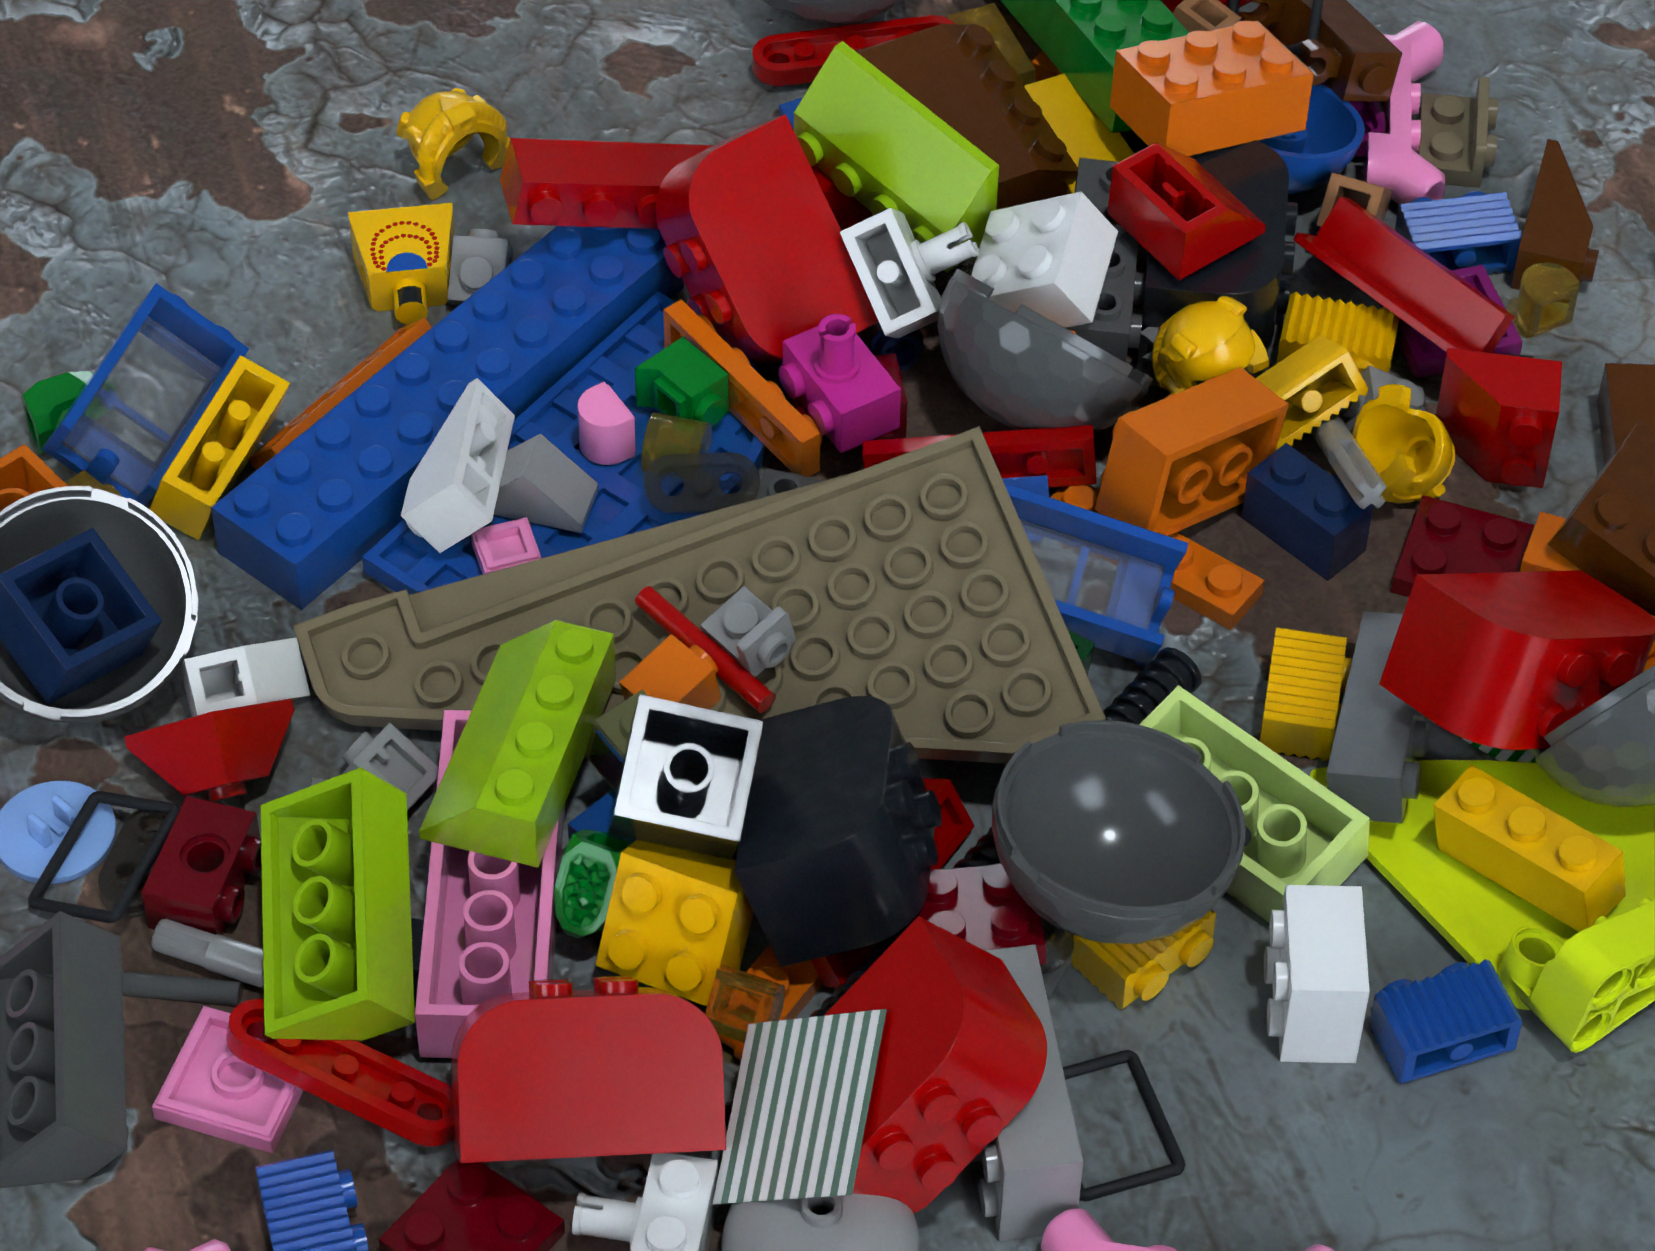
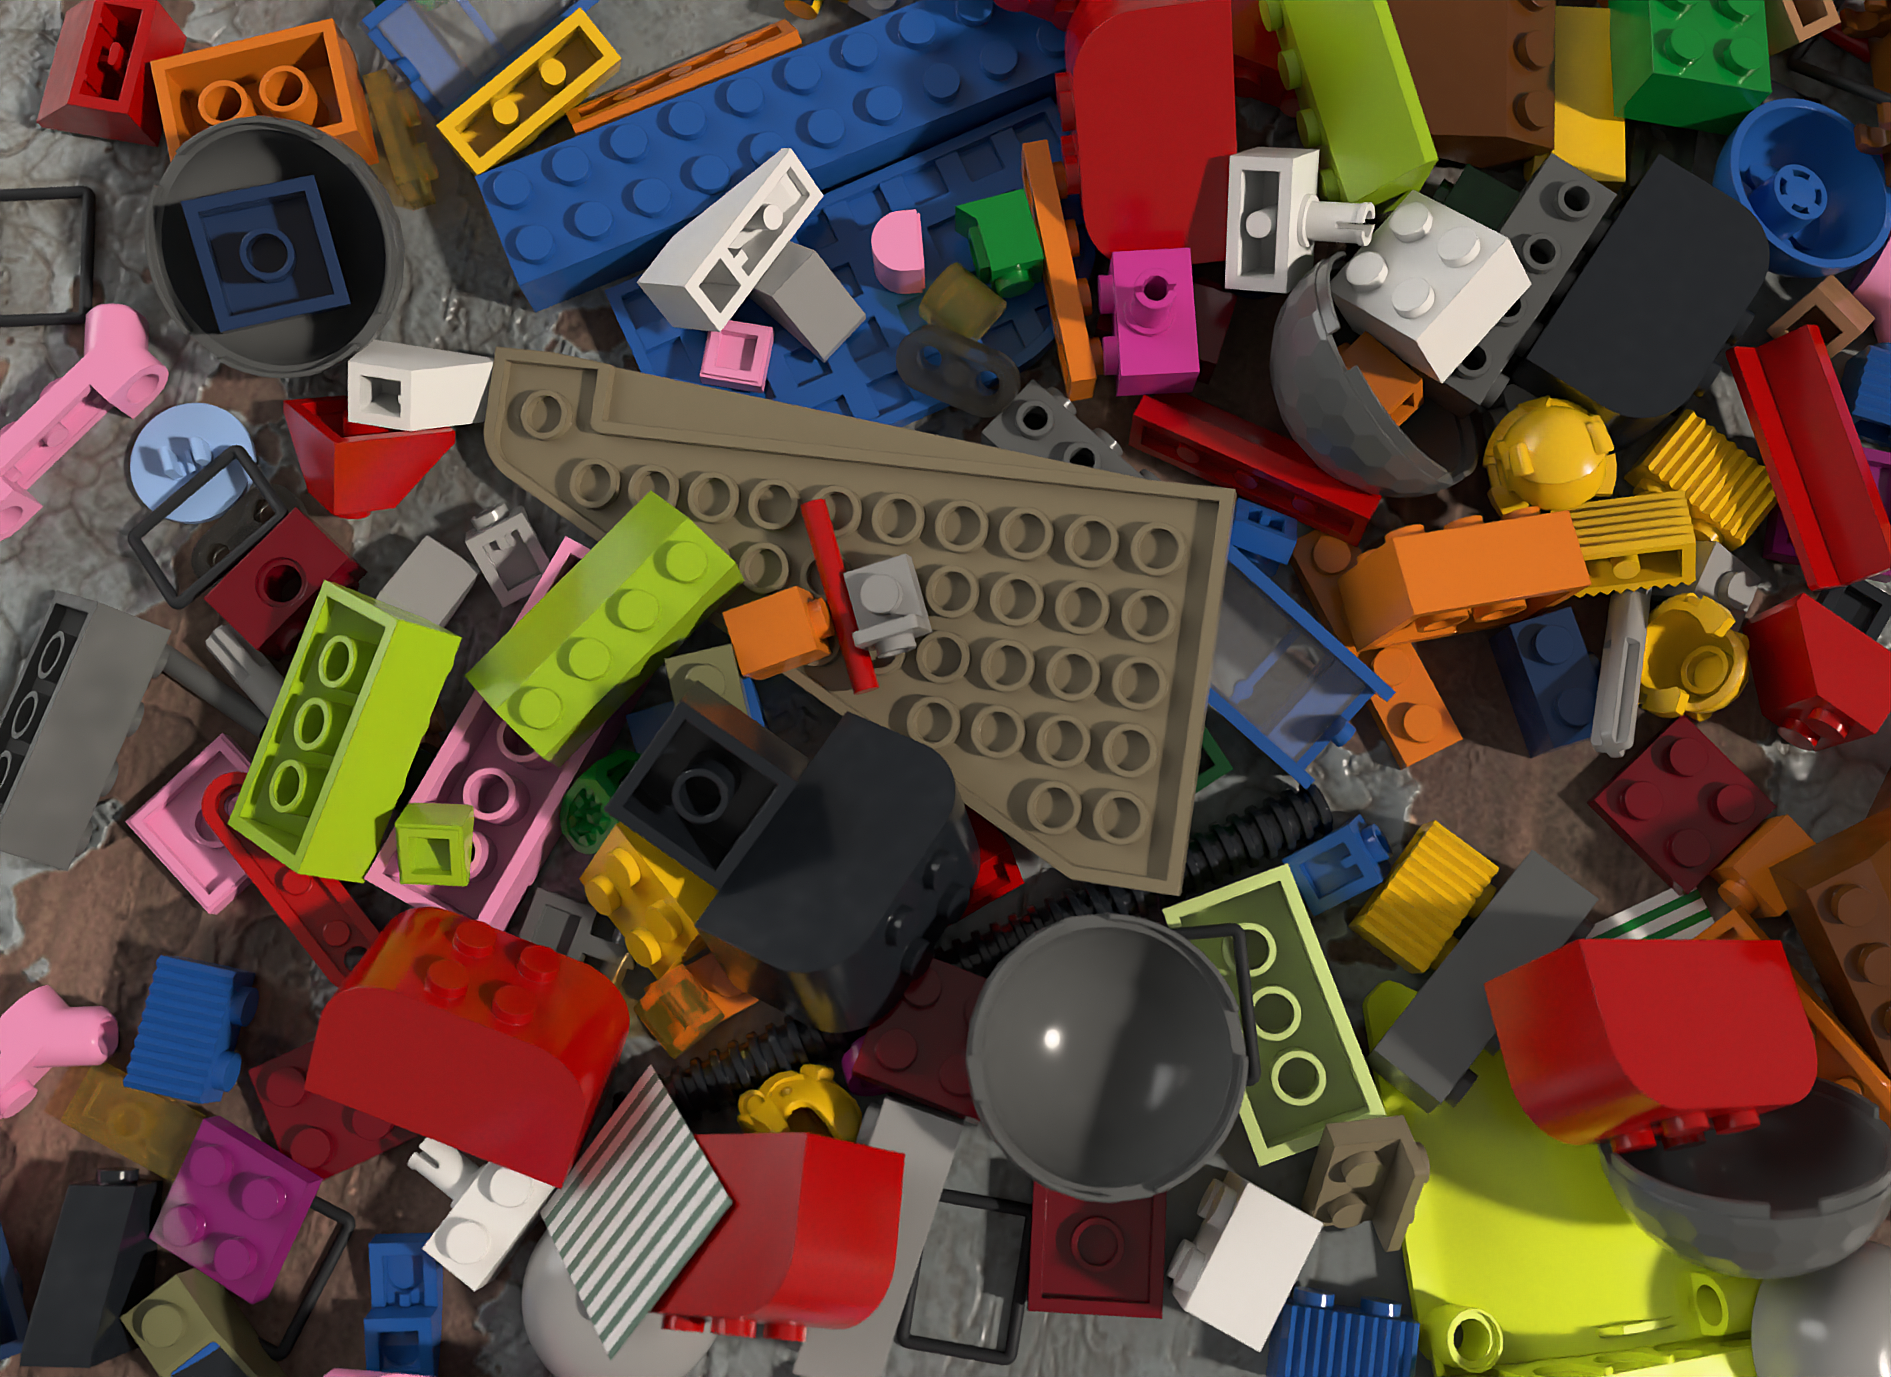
camera: 30 degrees right, 30 degrees up
red slope [1107,142,1266,280] -> none
orange brick [1110,21,1314,156] -> none
yellow brick [1433,765,1626,932] -> none
none -> lime slope [395,803,474,886]
none -> dark red plate [1027,1180,1167,1319]
none -> blue bracket [1282,814,1393,917]
none -> dark tan bracket [1301,1115,1430,1252]

